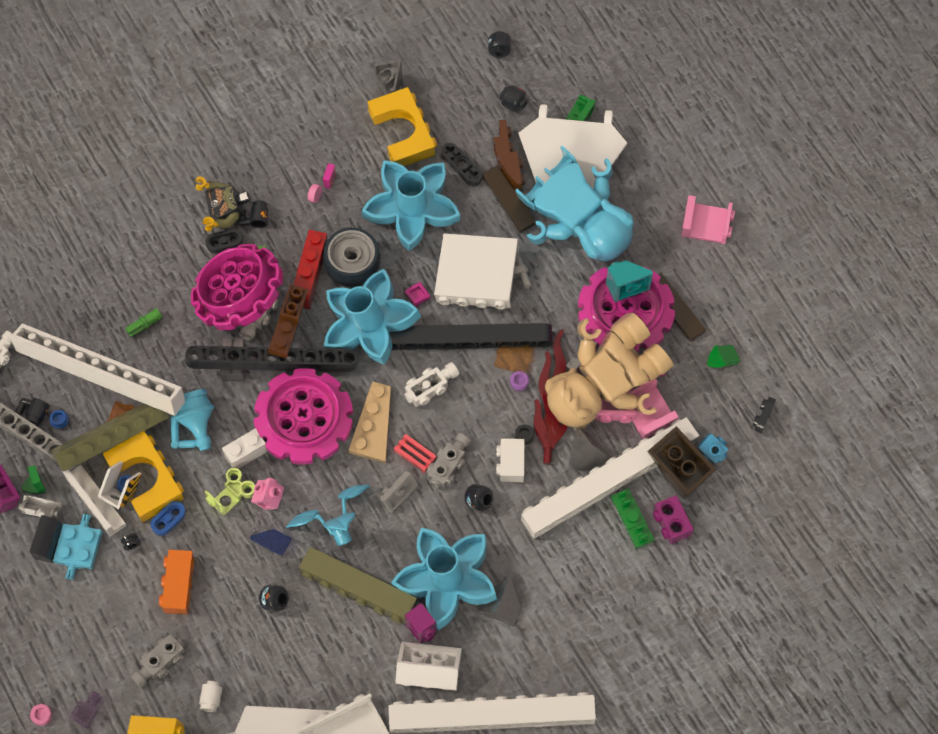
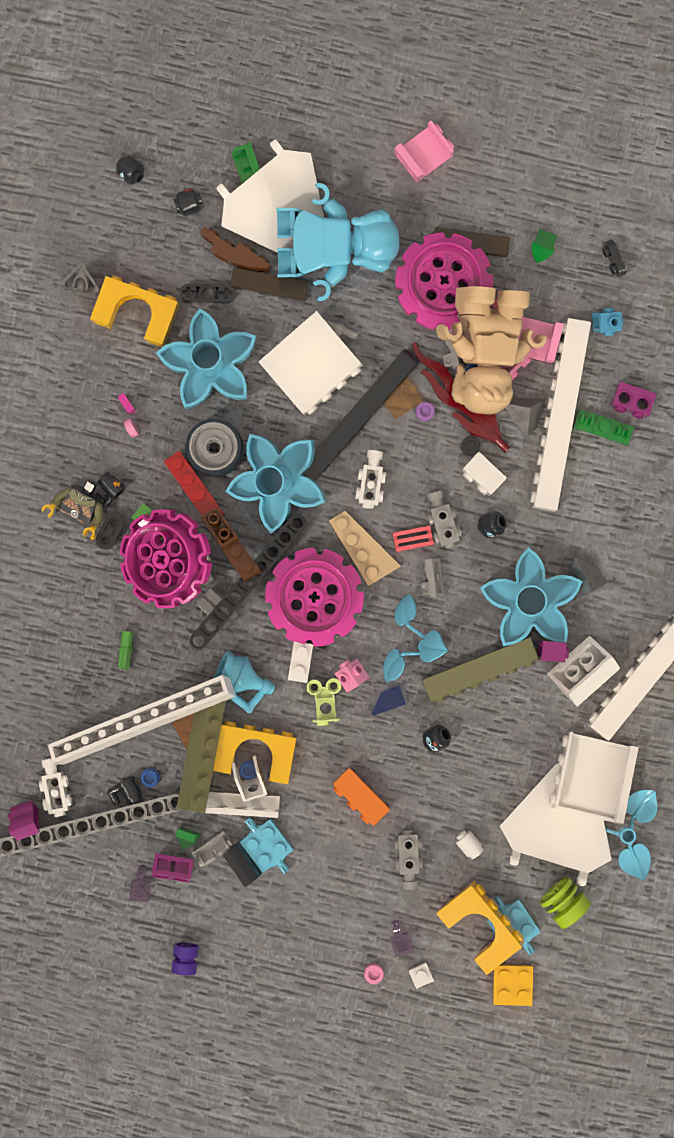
camera: 45 degrees left, 20 degrees up
black bush [121,533,141,551] -> none
blue plate [151,501,186,536] -> none
dark pink tile [404,282,430,307] -> none
teal slope [606,261,653,302] -> none
dark brown slope [647,426,716,500] -> none

